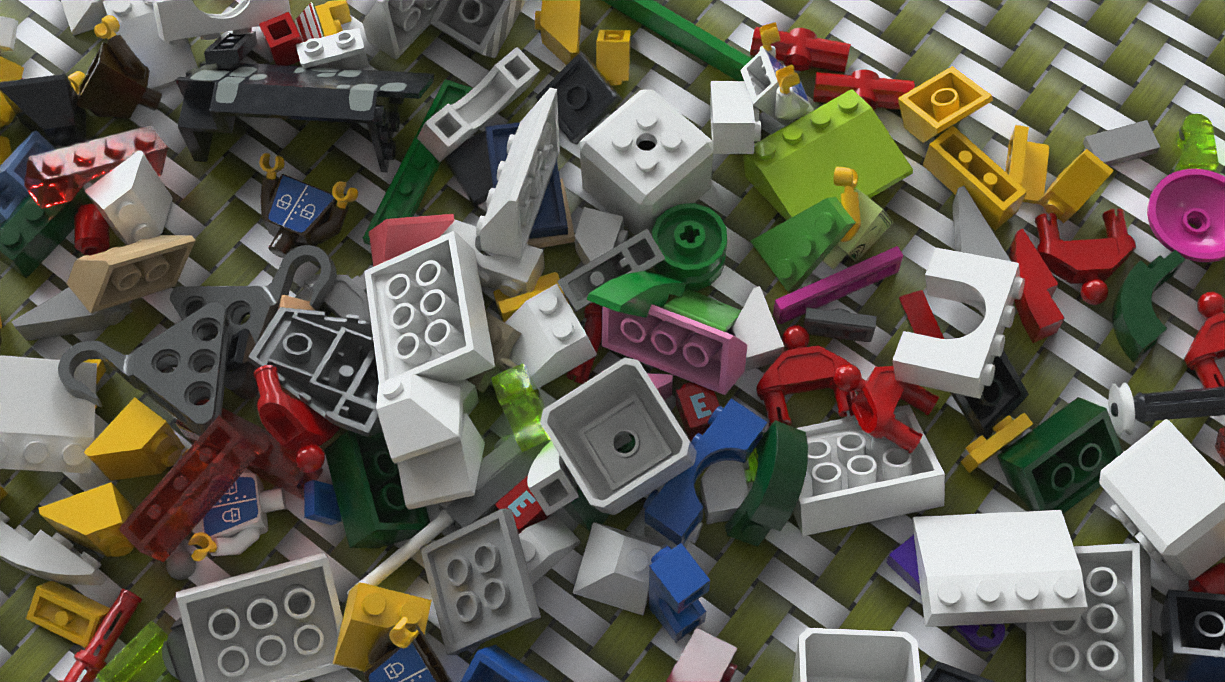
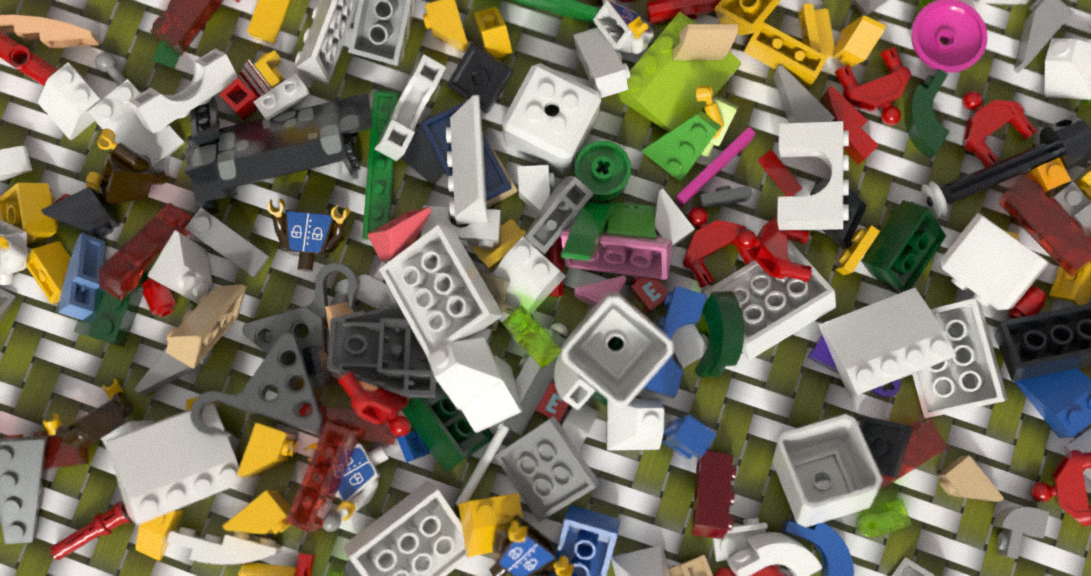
camera: 25 degrees left, 15 degrees up
none -> light grey slope [185,208,270,278]
none -> tan slope [672,24,738,60]

